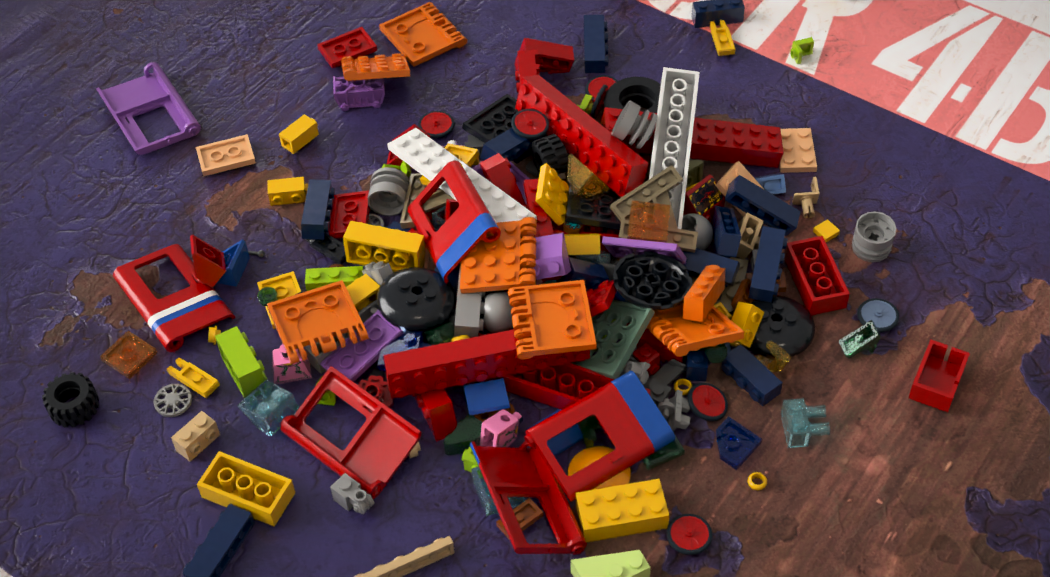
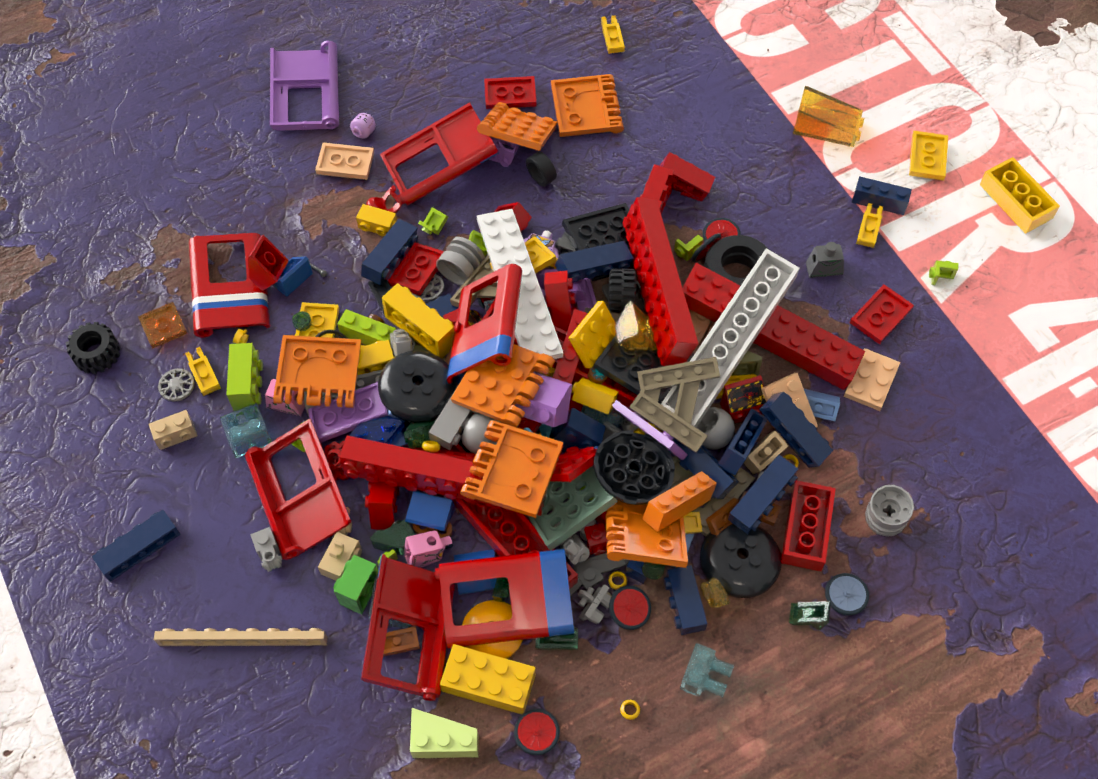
camera: 25 degrees right, 10 degrees up
yellow brick [197,451,295,527] -> none
yellow brick [279,114,319,154] -> none
red wheel [418,111,455,138] -> none
red wheel [511,109,549,139] -> none
dark blue brick [584,15,609,73] -> none
light grey wheel [611,100,658,149] -> none
clear orange plate [627,200,670,243] -> none
clear blue plate [716,416,762,470] -> none
yellow brick [730,301,764,348] -> none
tan bracket [792,177,820,218] -> none
yellow tile [813,219,840,242] -> none
red piece [908,339,970,413] -> none
none -> tan brick [318,532,362,580]
none -> bright green brick [333,555,378,615]
none -> lavender head [350,113,376,139]
none -> red piece [366,185,402,213]
none -> red piece [380,102,499,206]
none -> lime bracket [418,207,449,235]
none -> black tyre [526,151,557,187]
none -> dark grey torso [806,242,844,278]
none -> red plate [850,285,914,344]

